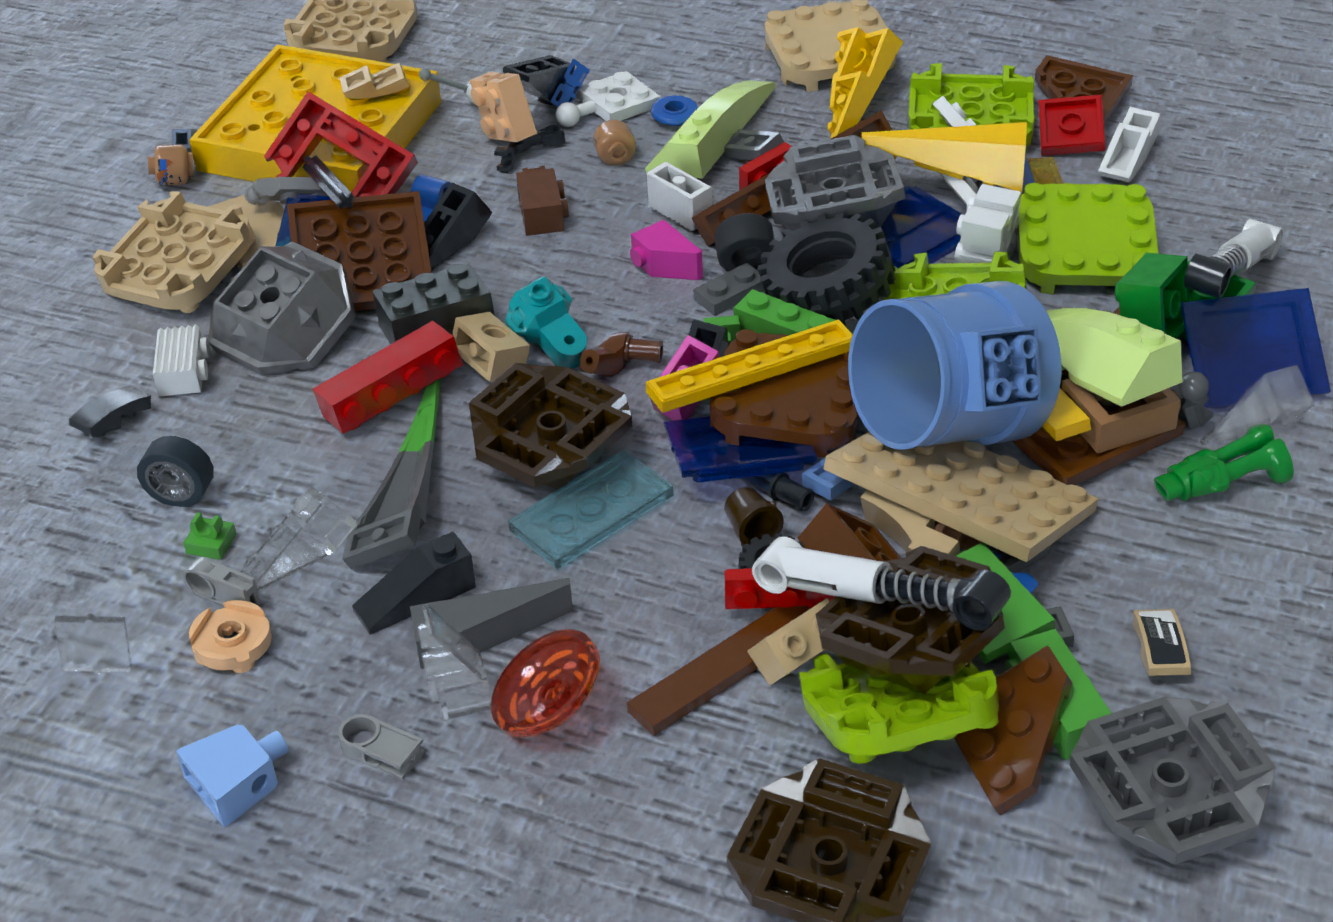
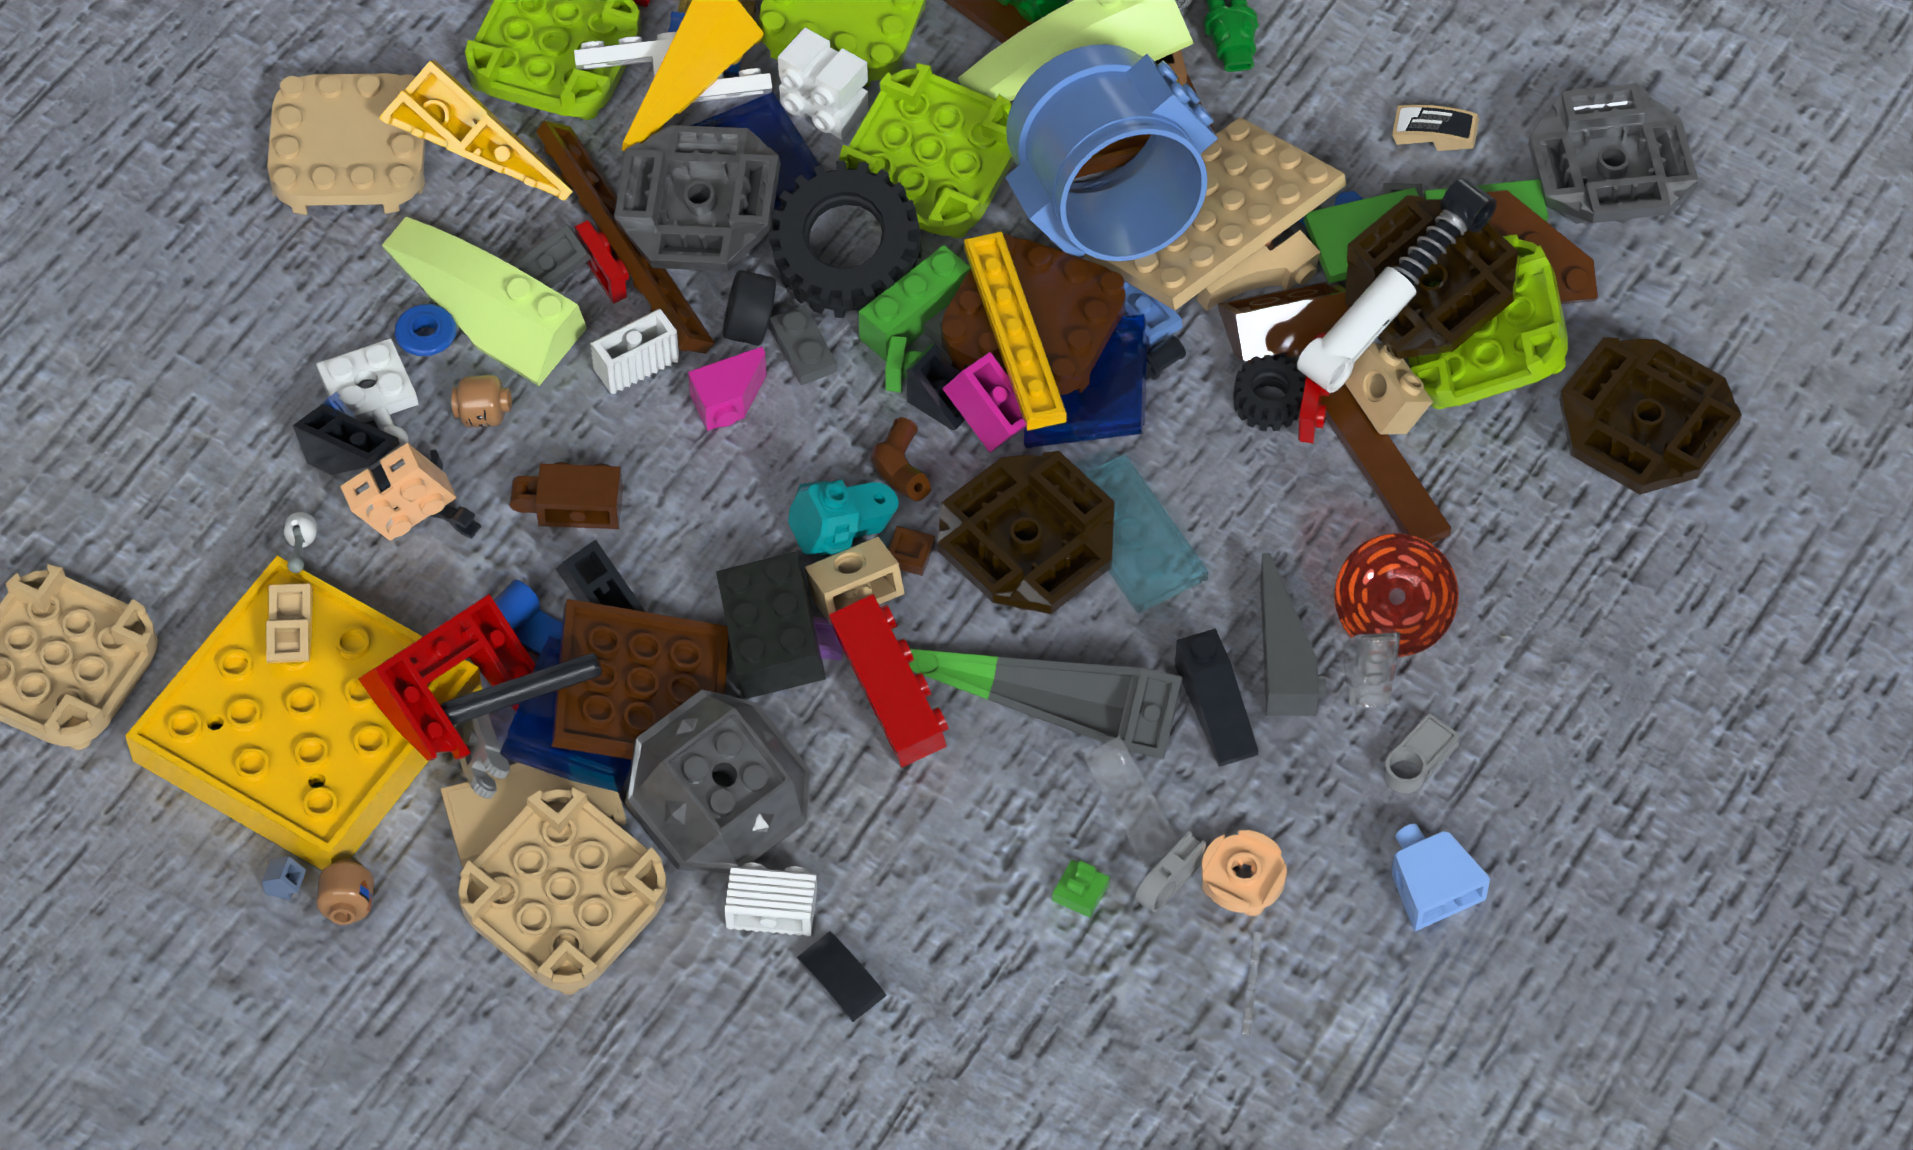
camera: 80 degrees left, 15 degrees up
black wheel [137,436,214,507] -> none
dark brown piece [724,487,784,547] -> none

